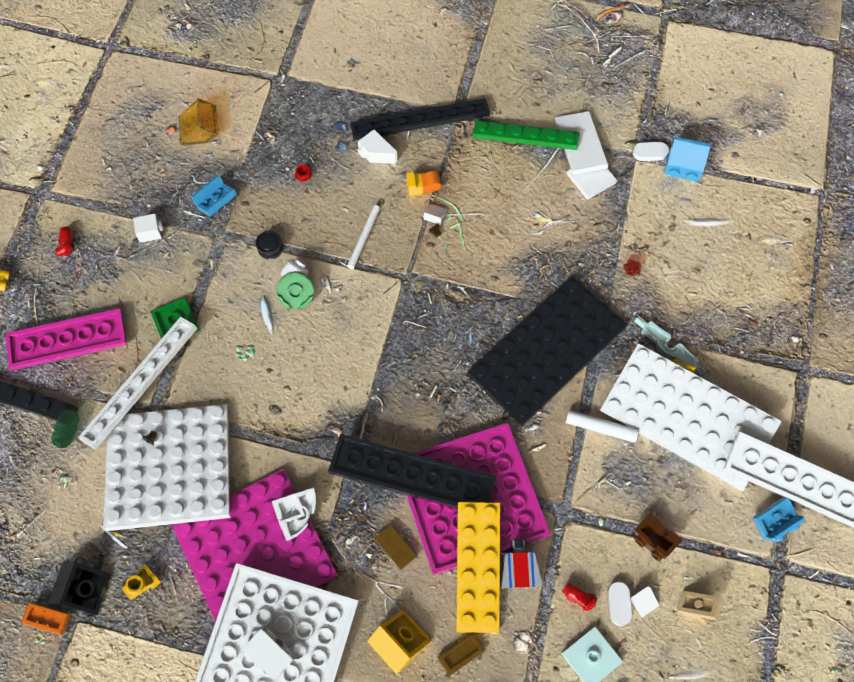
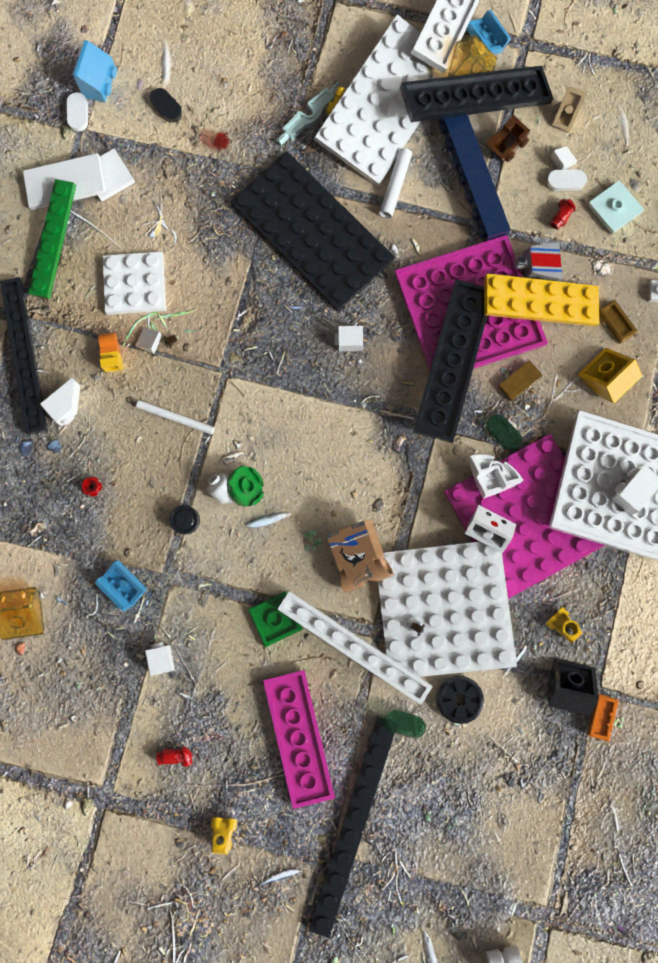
camera: 90 degrees left, 15 degrees up
none -> white plate [103,252,166,315]
none -> black tile [150,88,182,123]
none -> medium nougat piece [326,519,394,593]
none -> white brick [334,326,363,352]
none -> black plate [399,65,554,123]
none -> black wheel [436,676,484,724]
none -> dark blue brick [439,115,511,242]
none -> clear yellow slope [448,35,497,77]
none -> white brick [465,505,516,553]
none -> clear green tile [486,415,522,450]

